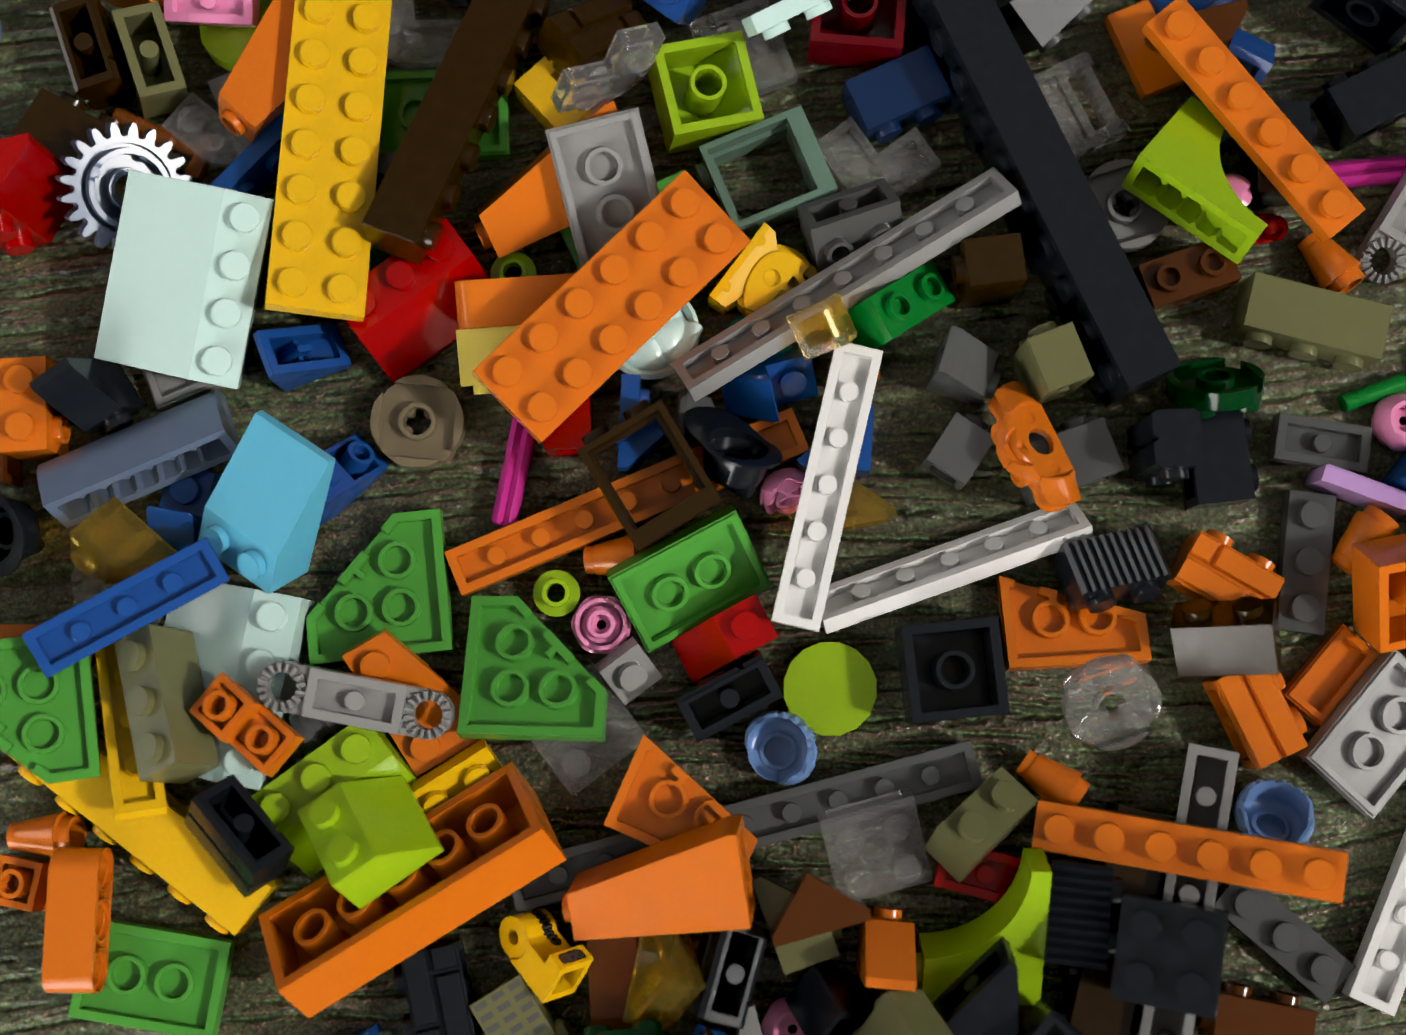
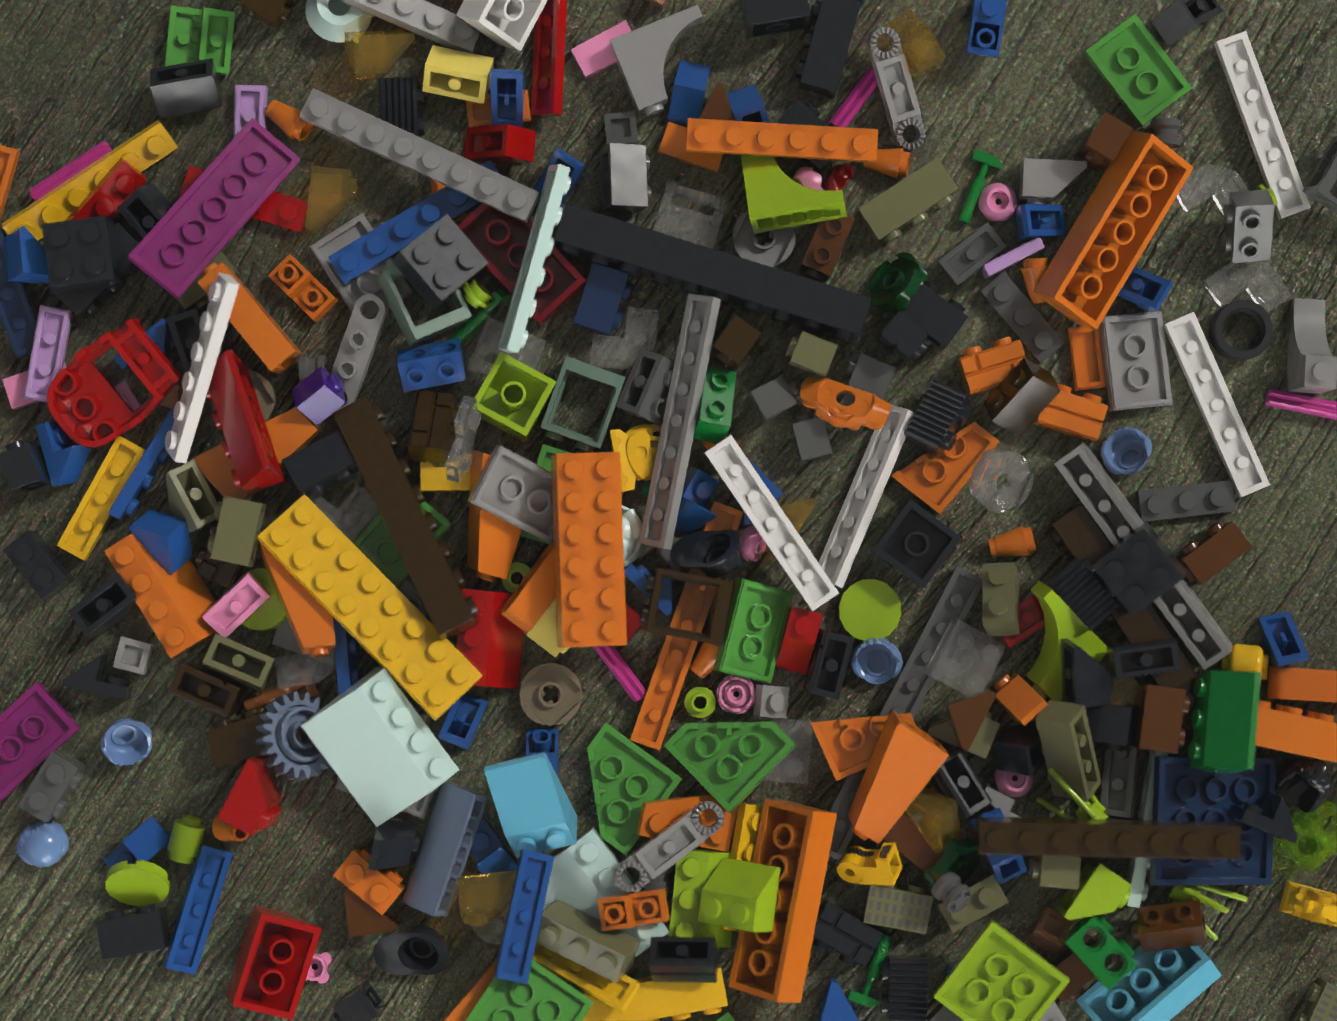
camera: 45 degrees left, 5 degrees up
clear yellow slope [786,293,857,361] -> none
orange plate [1031,798,1349,904] -> none

